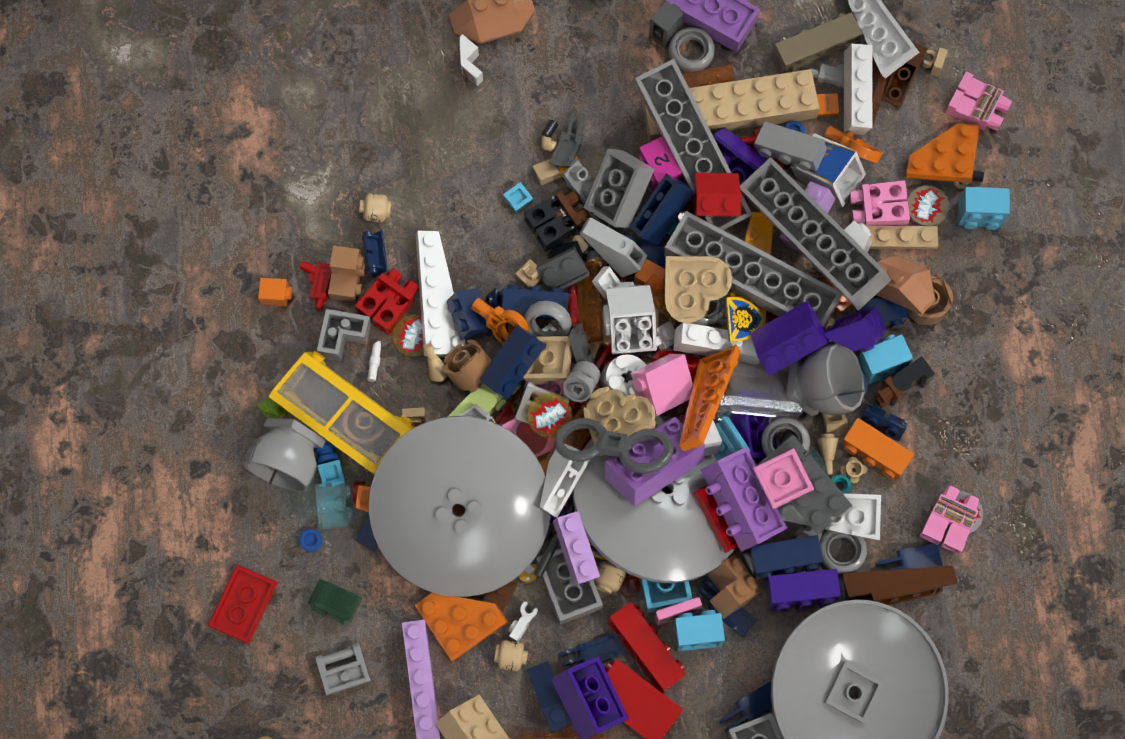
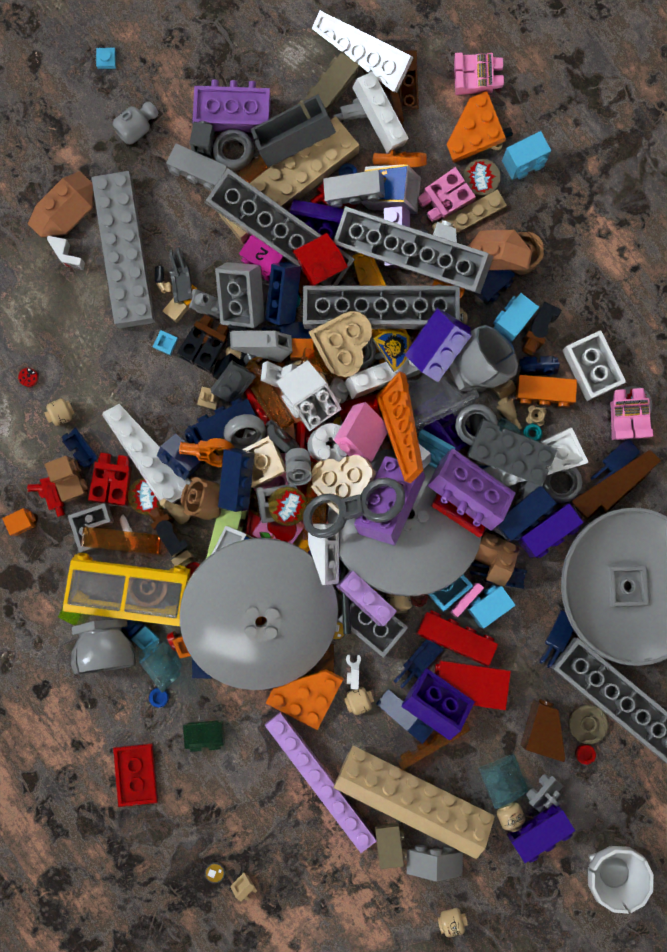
camera: 25 degrees left, 10 degrees up
light grey plate [315,643,371,696] -> none
bright pink tile [753,448,815,510] -> none
orange tile [817,93,839,117] -> none
dark purple slope [824,306,886,352] -> none
tan tile [922,48,948,77] -> none
none -> red tile [18,368,39,387]
none -> clear orange plate [81,527,160,554]
none -> light grey brick [91,171,156,329]
none -> black hips [148,507,193,557]
none -> light grey brick [166,144,227,191]
none -> dark grey piece [251,94,336,167]
none -> white brick [562,330,626,401]

